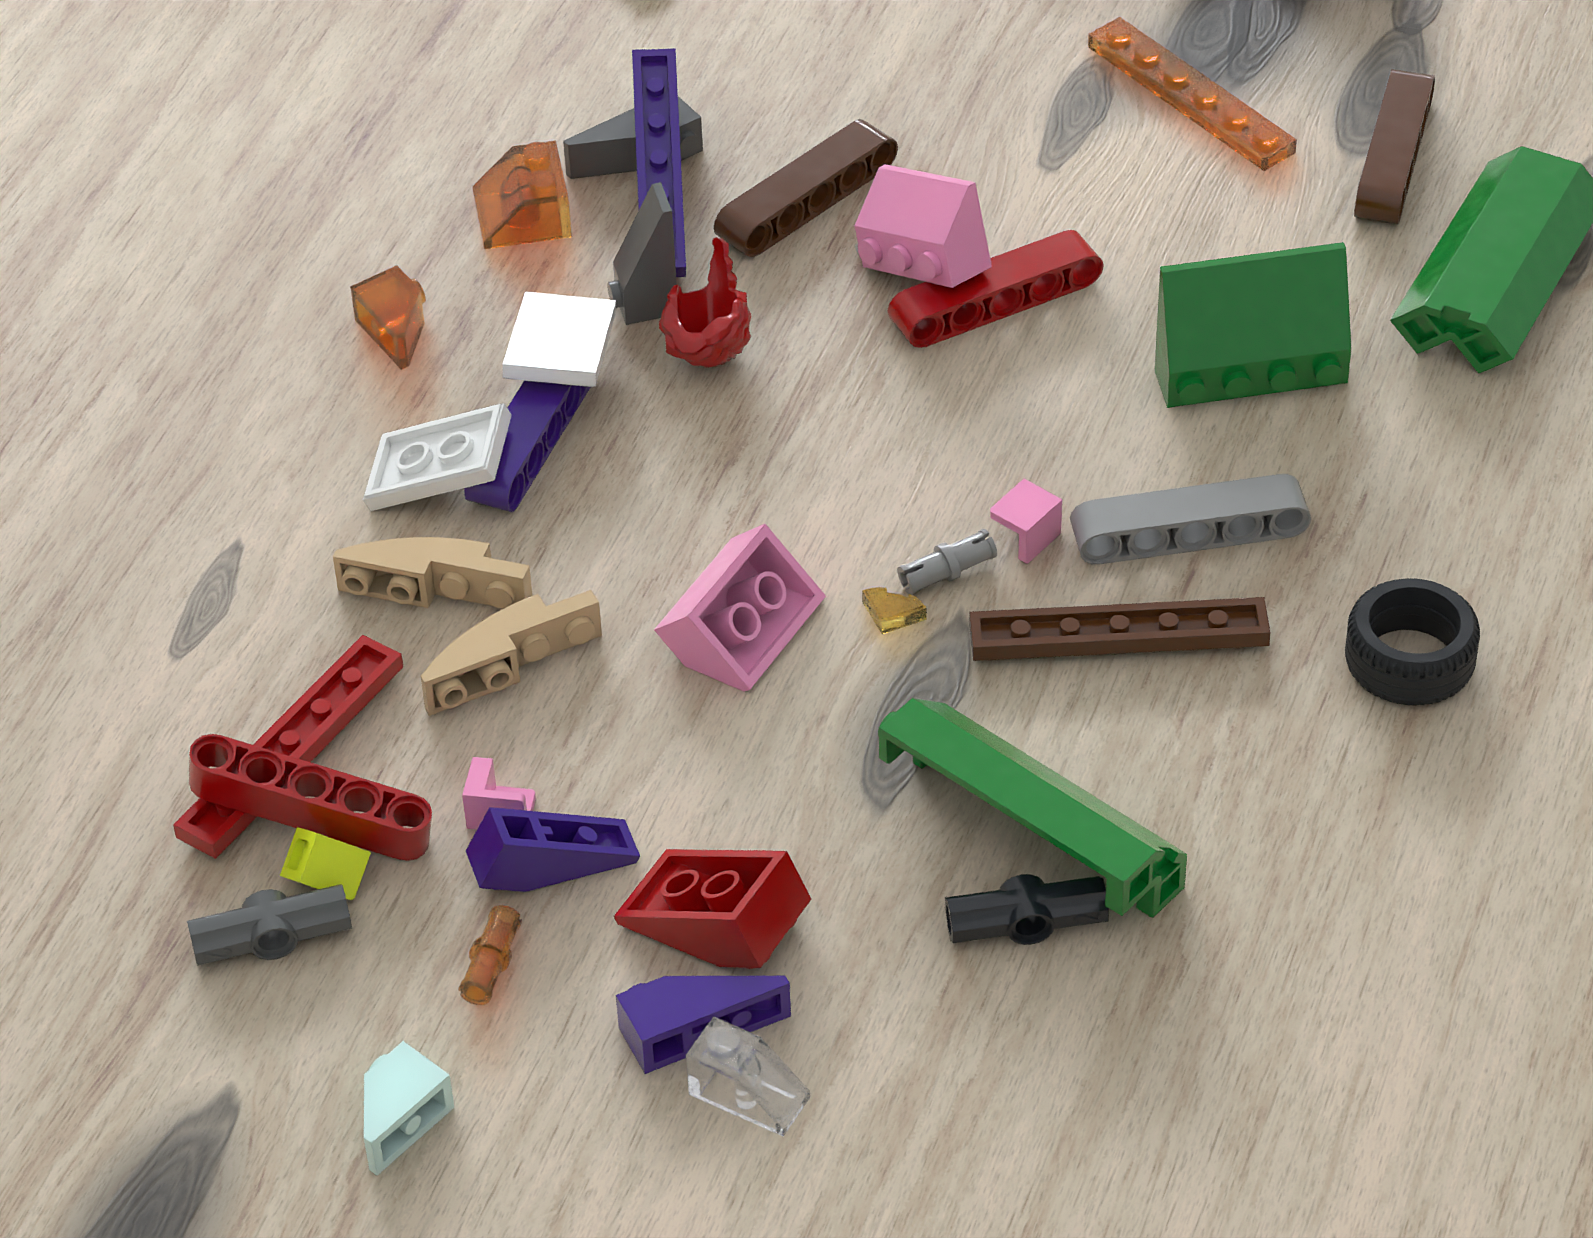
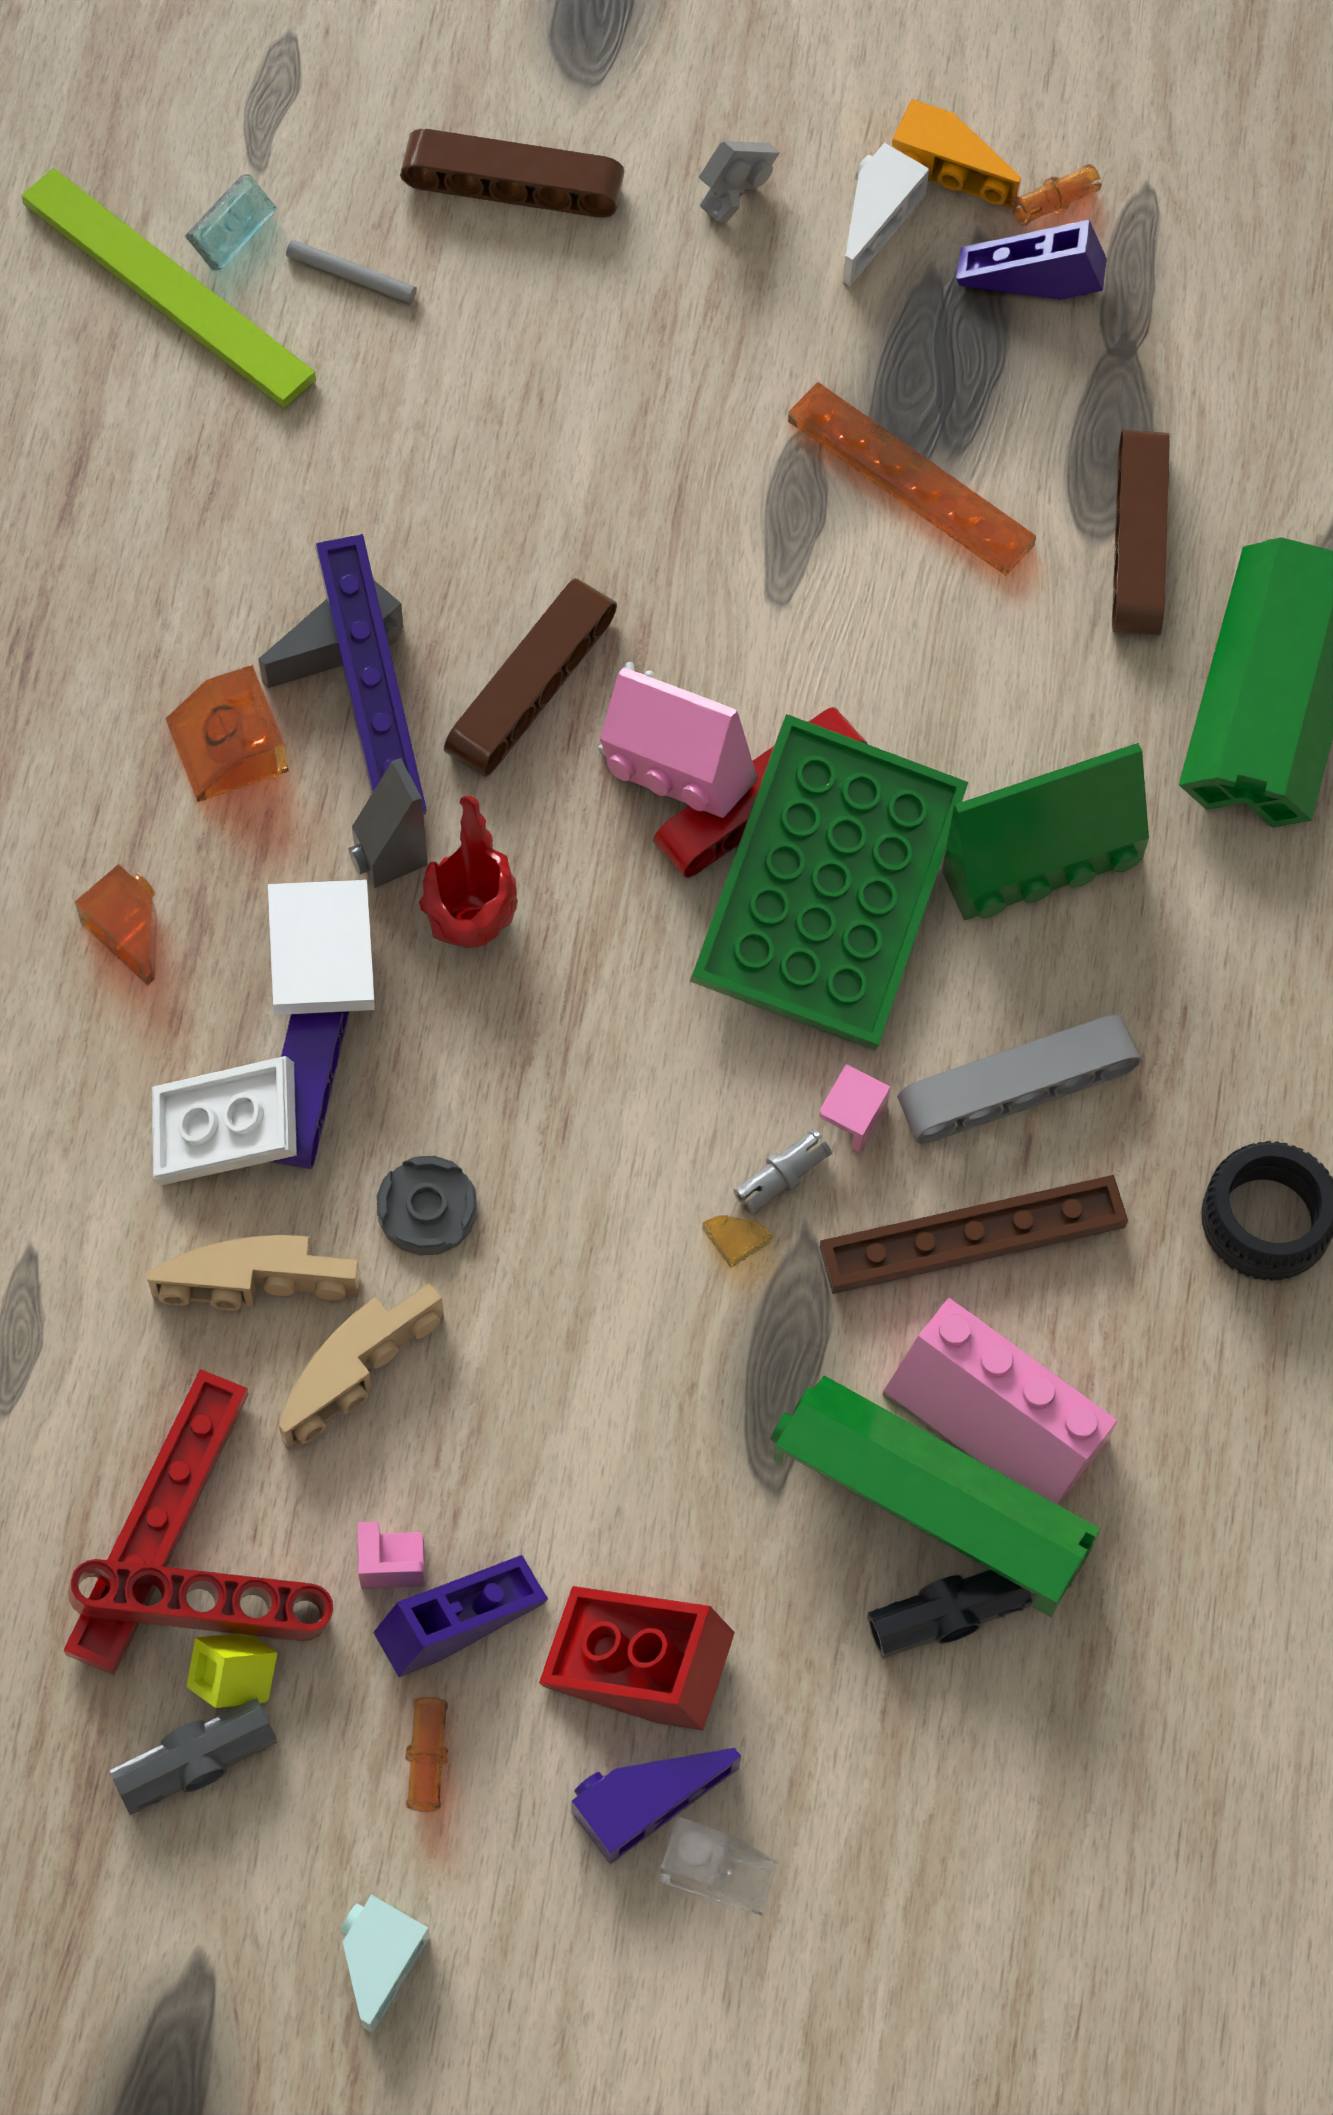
camera: 15 degrees left, 20 degrees up
bright pink slope [654,524,826,692] -> none
none -> dark grey tile [376,1156,477,1256]
none -> green plate [690,714,969,1050]
none -> bright pink slope [883,1298,1117,1505]

